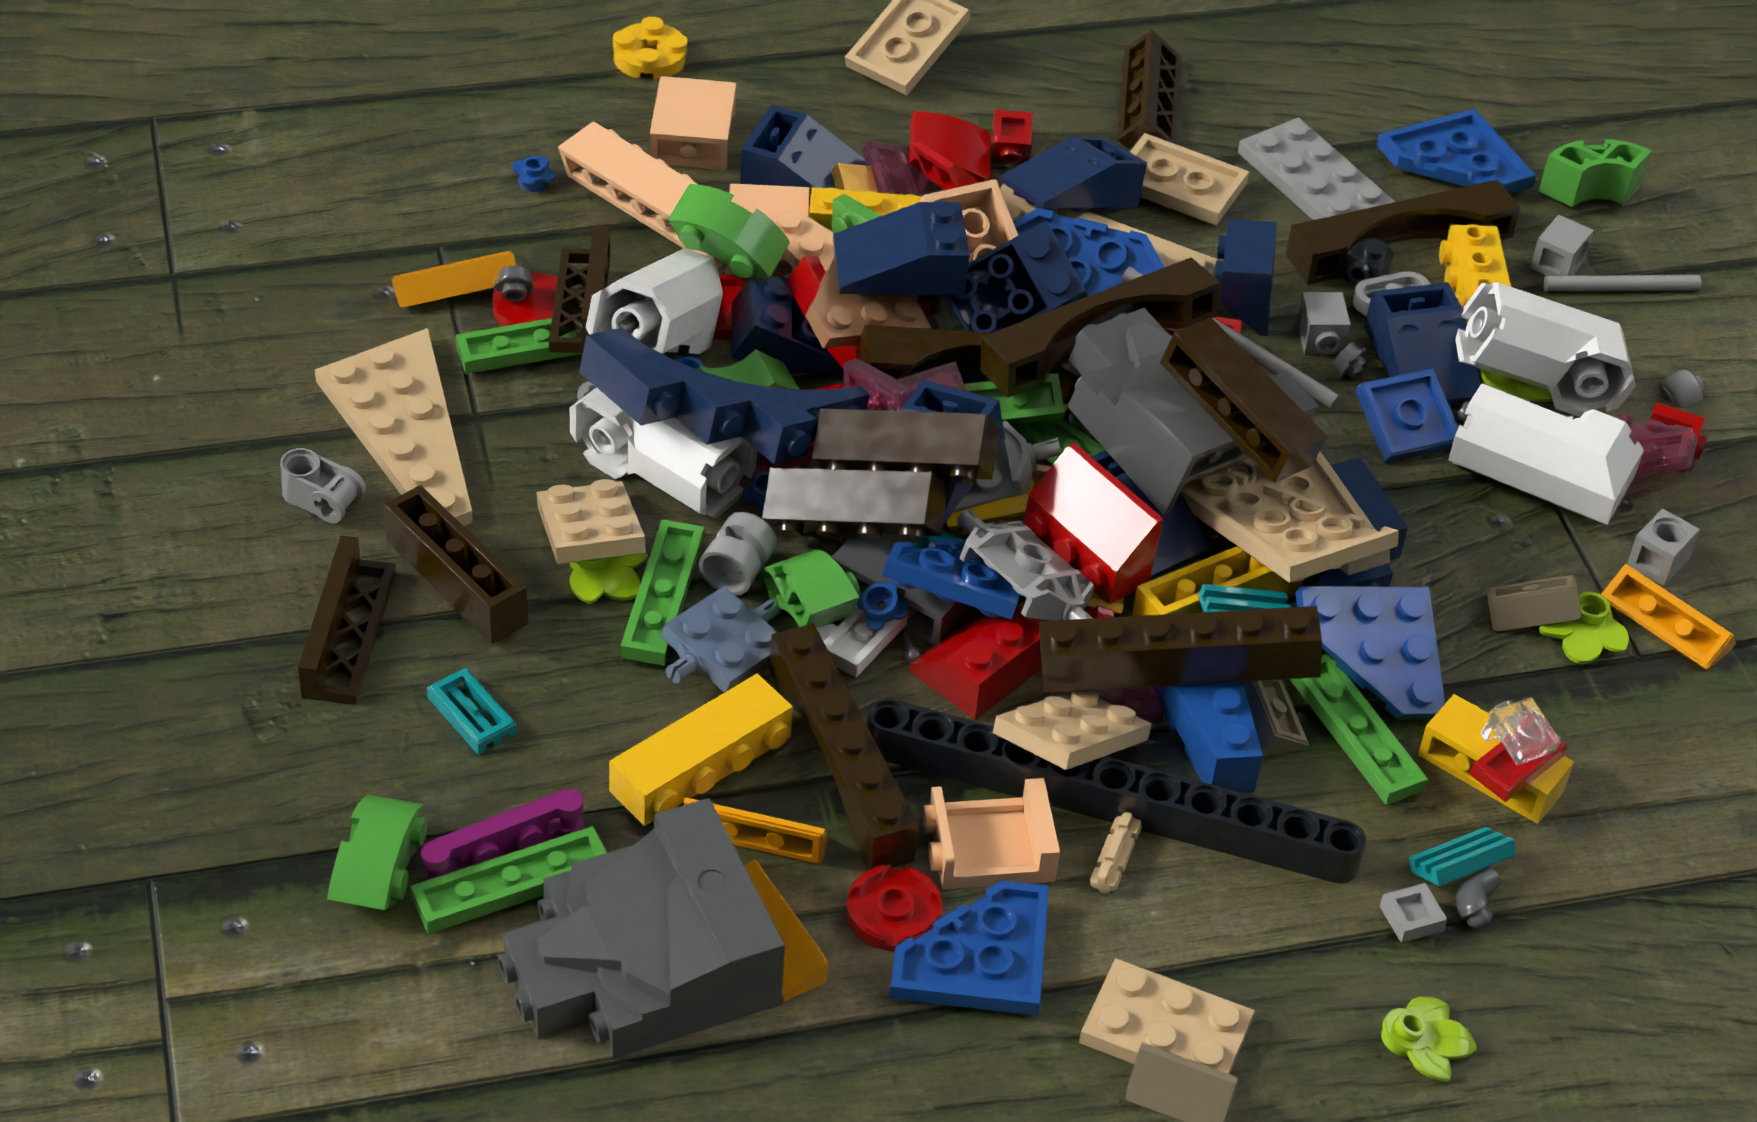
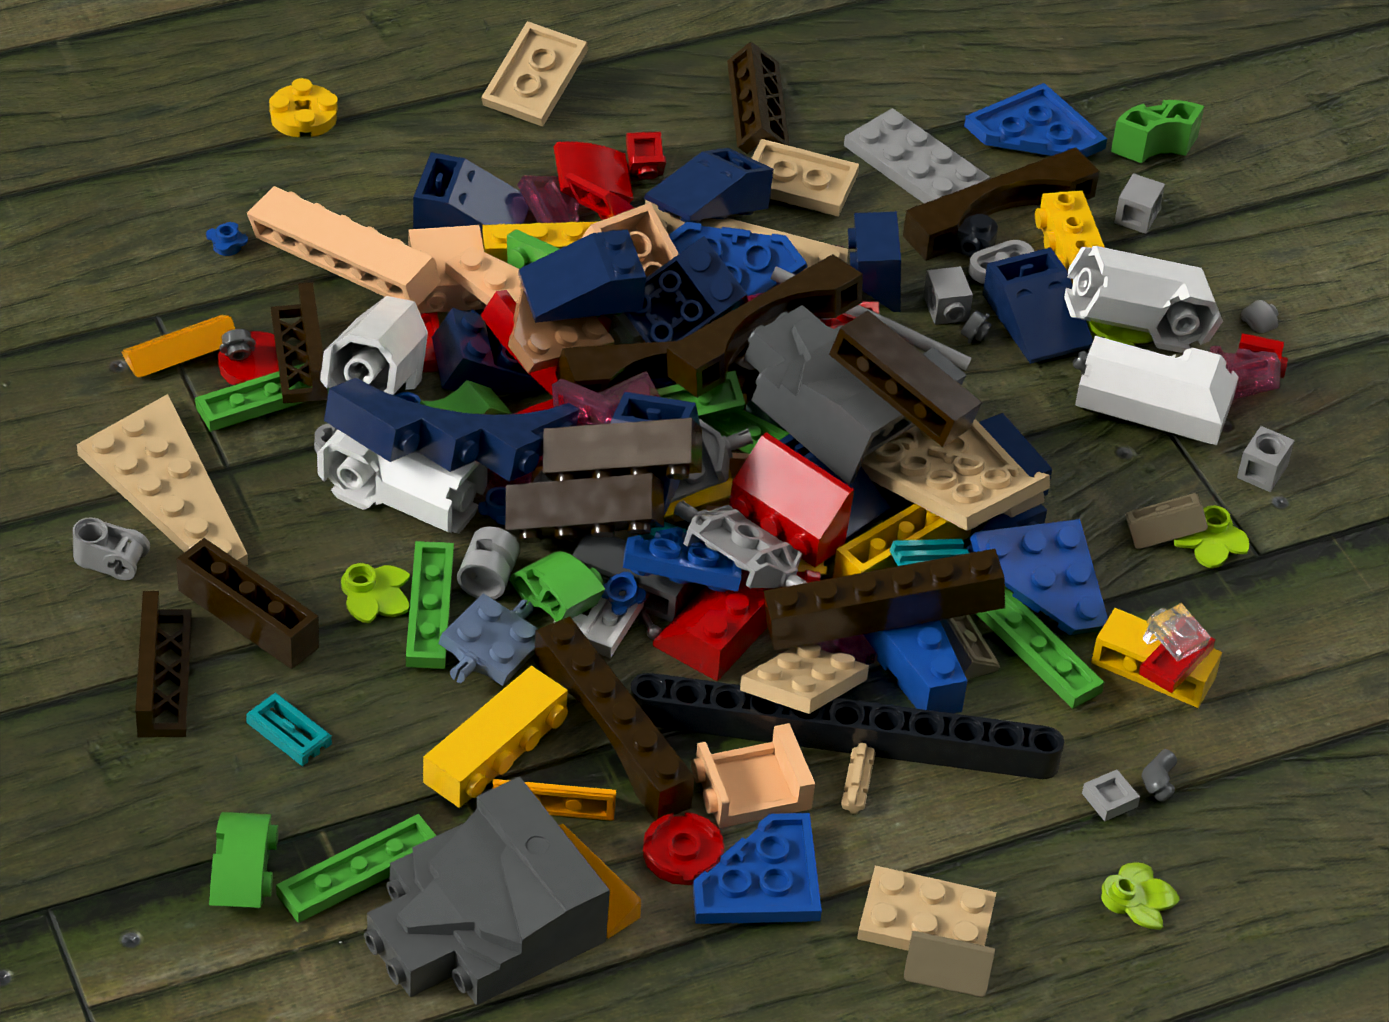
camera: 10 degrees left, 0 degrees up
magenta plate [421,789,584,882] -> none
tan plate [536,479,646,564] -> none
light nougat panel [650,76,736,170] -> none
bright green brick [668,184,790,278] -> none
pearl gold tile [831,162,878,193] -> none
blue plate [1355,368,1459,463] -> none
teal tile [1409,826,1516,887] -> none
light grey bar [1544,275,1701,292] -> none
light orange slope [1601,564,1736,671] -> none

